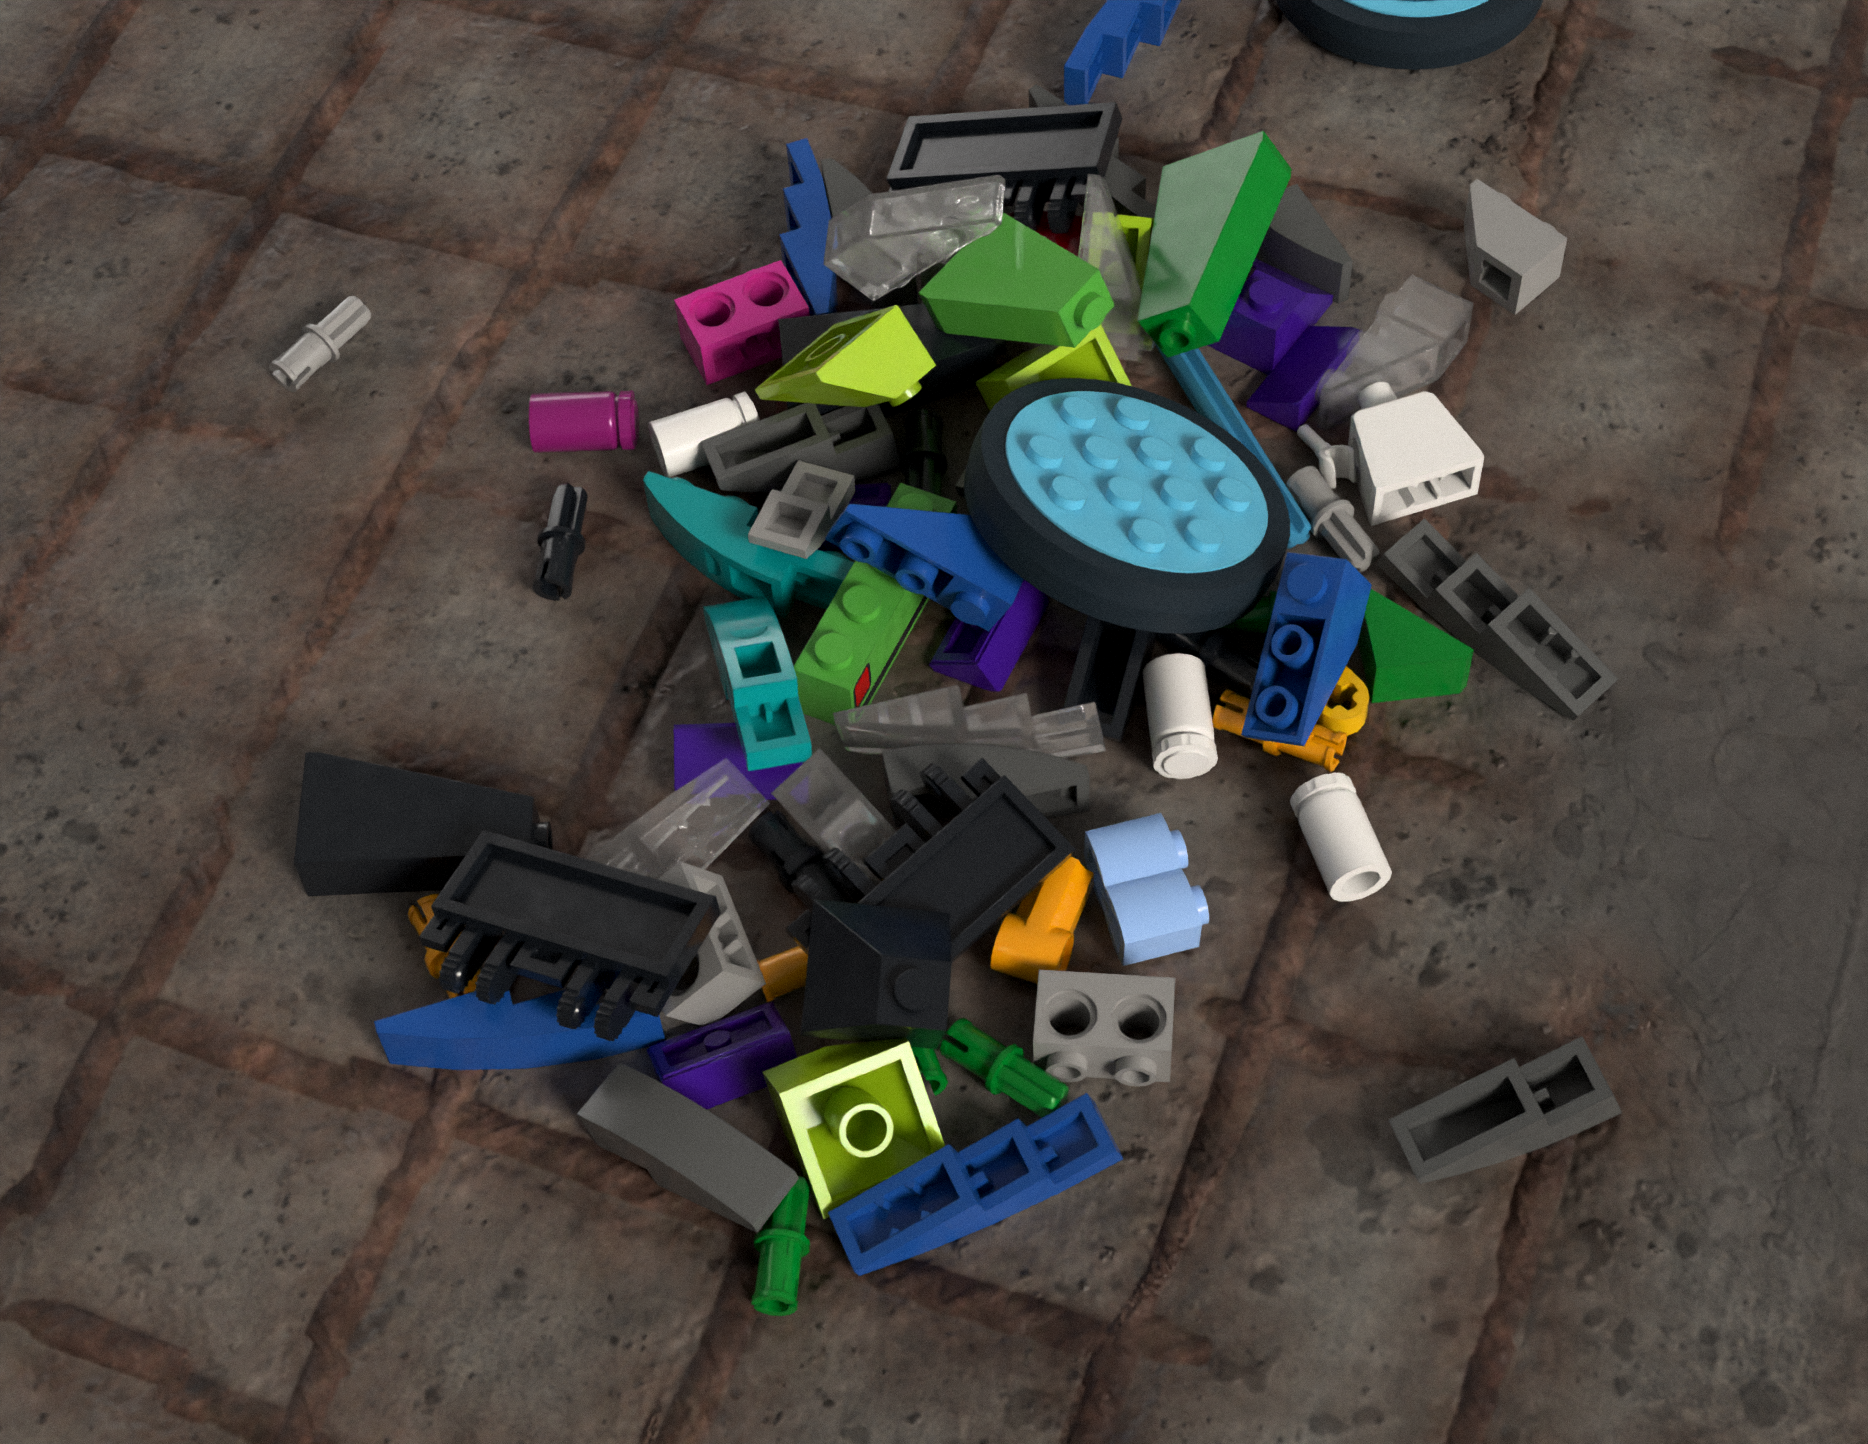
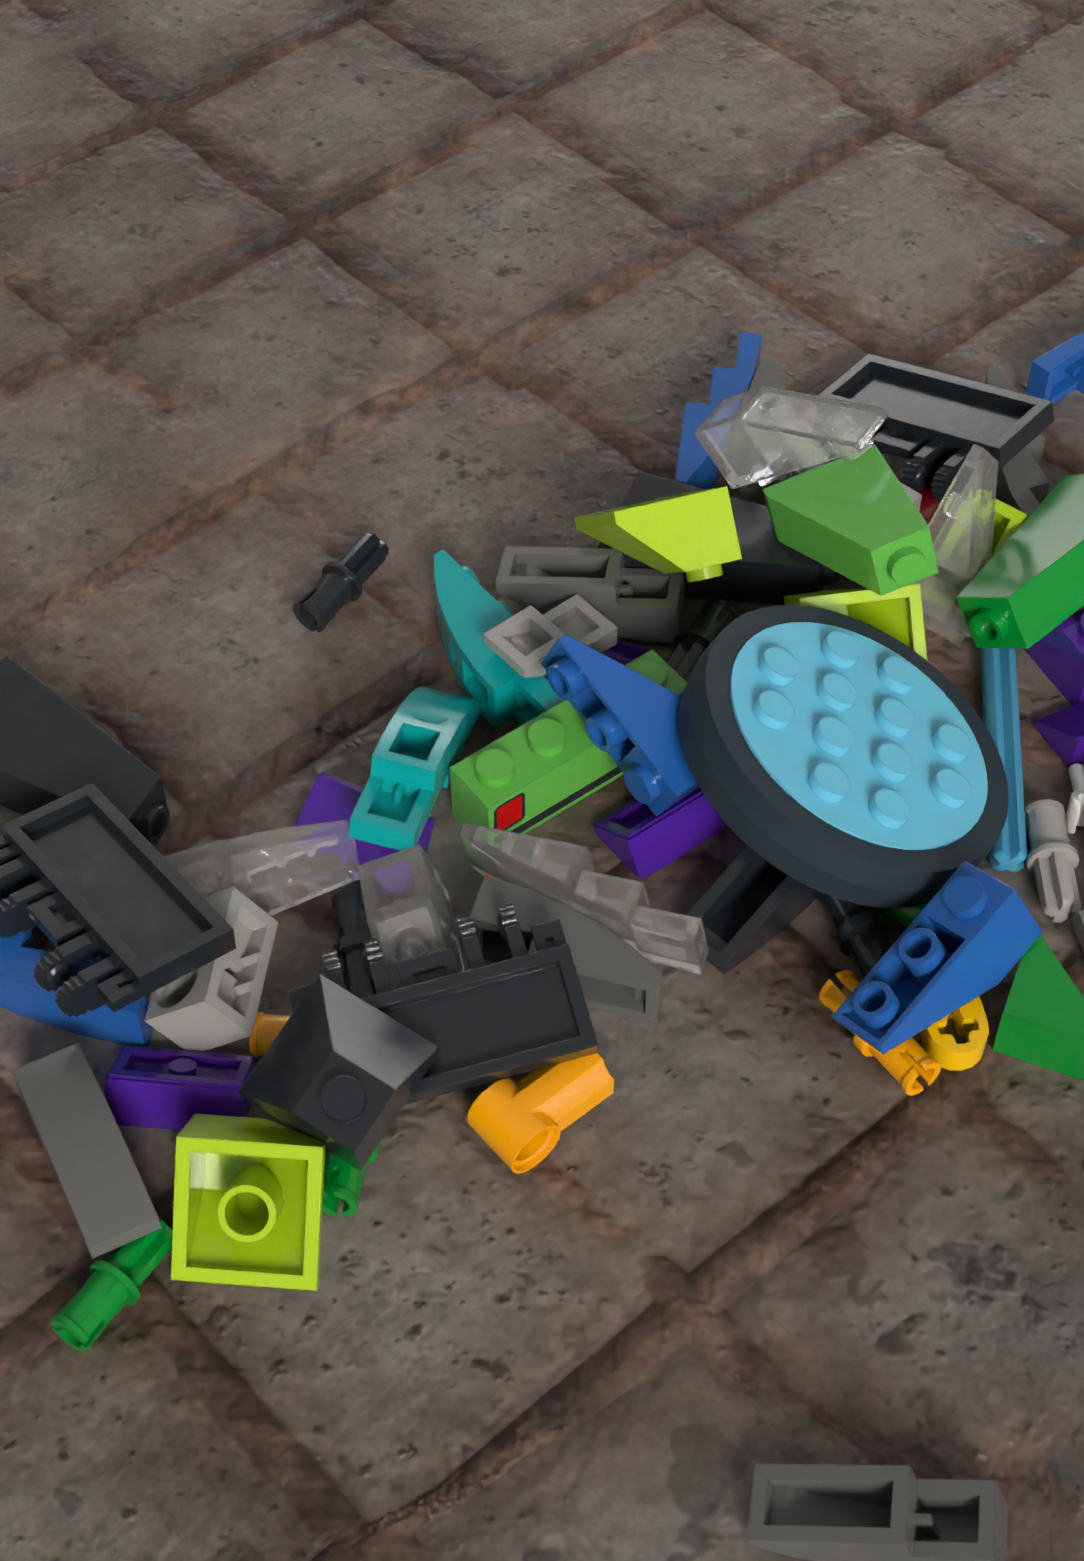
camera: 25 degrees right, 5 degrees down
light grey axle [269,296,371,392] -> none
magenta piece [529,390,639,453] -> none
white piece [648,391,760,478] -> none
dark pink brick [674,260,810,385] -> none
blue slope [828,1093,1124,1276] -> none
green axle [940,1018,1069,1118] -> none
light grey brick [1033,969,1176,1087] -> none
light blue brick [1084,813,1209,966] -> none
white piece [1143,653,1218,779] -> none
white piece [1290,773,1392,902] -> none

